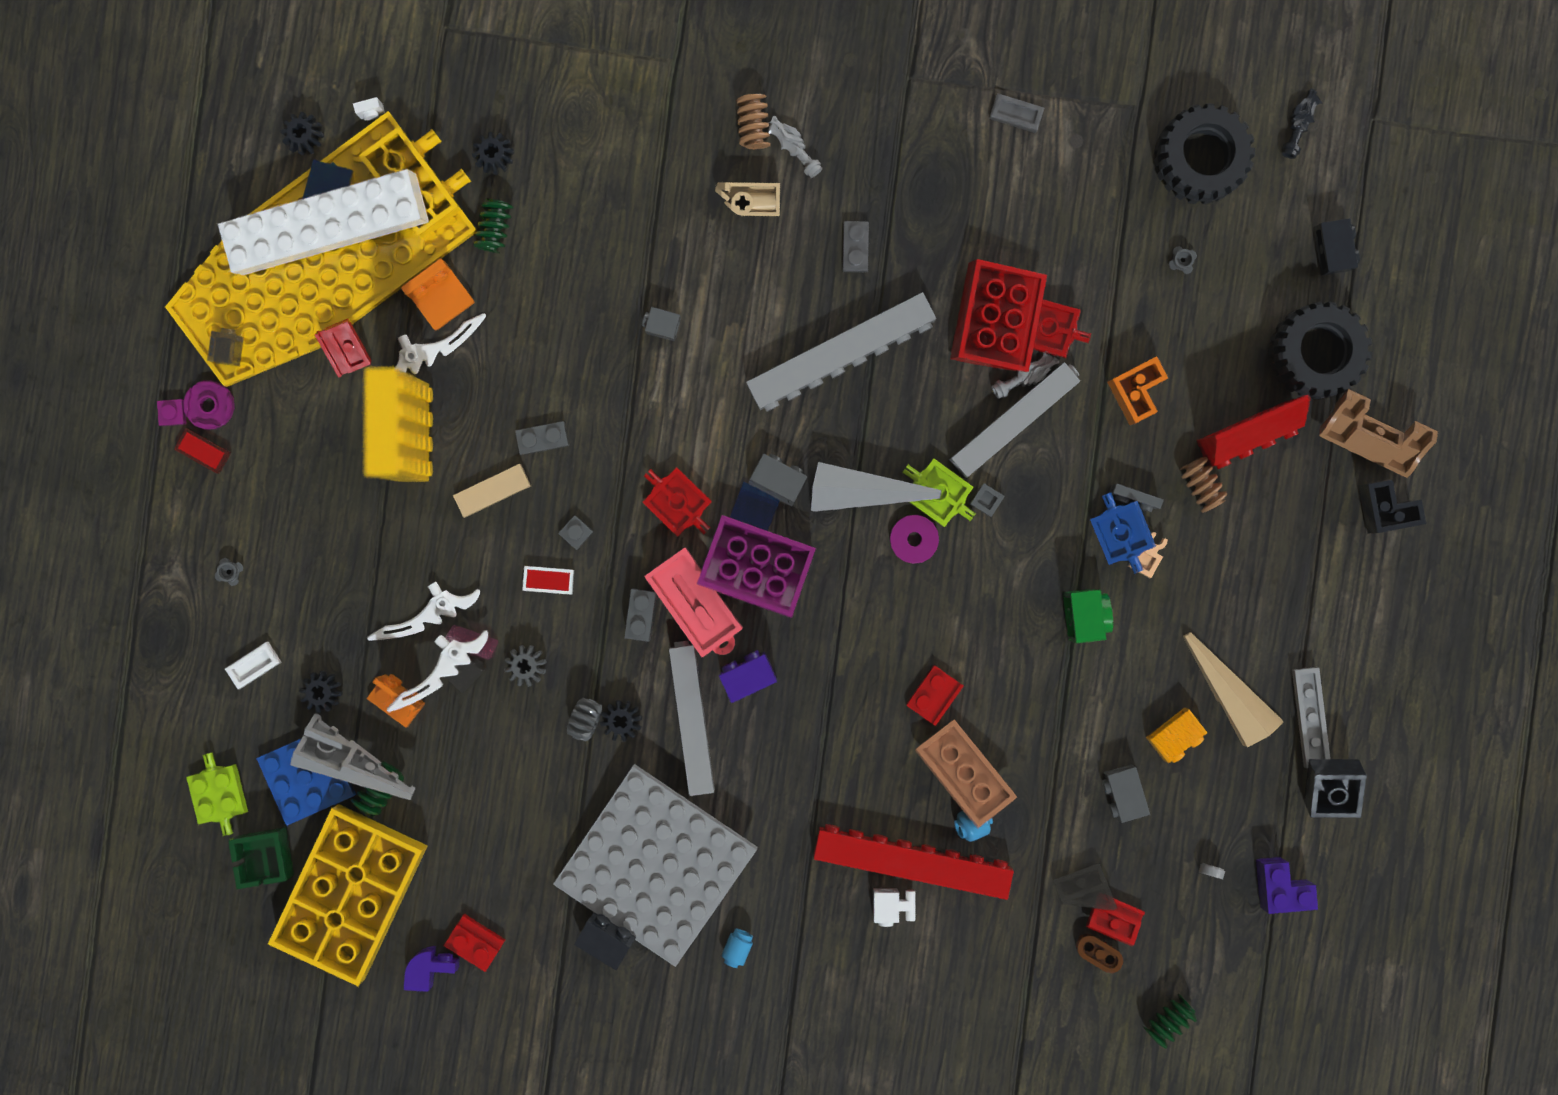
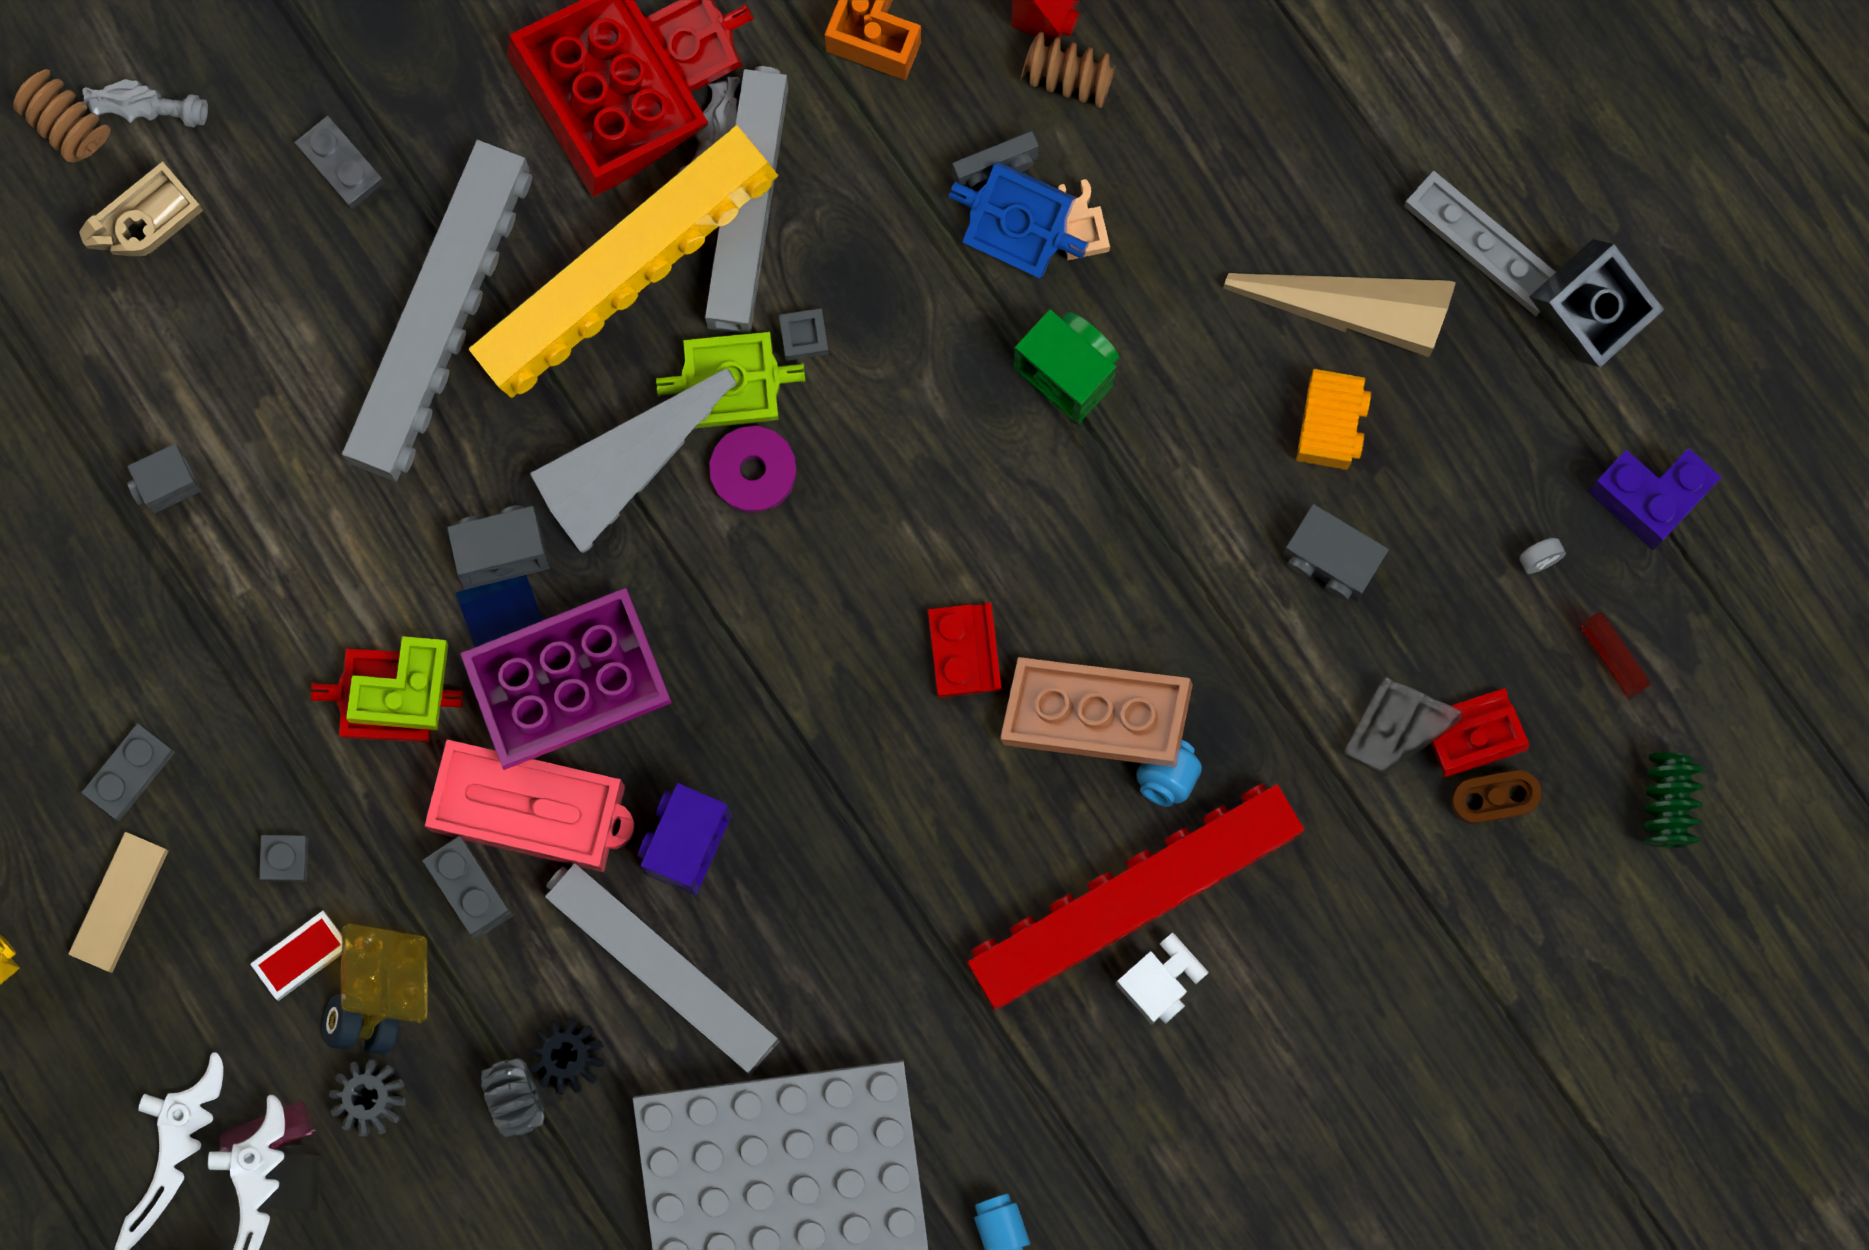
camera: 40 degrees left, 10 degrees down
none -> clear yellow plate [322,923,427,1054]
none -> lime plate [347,636,448,730]
none -> yellow brick [469,125,778,398]
none -> clear red tile [1580,612,1650,700]

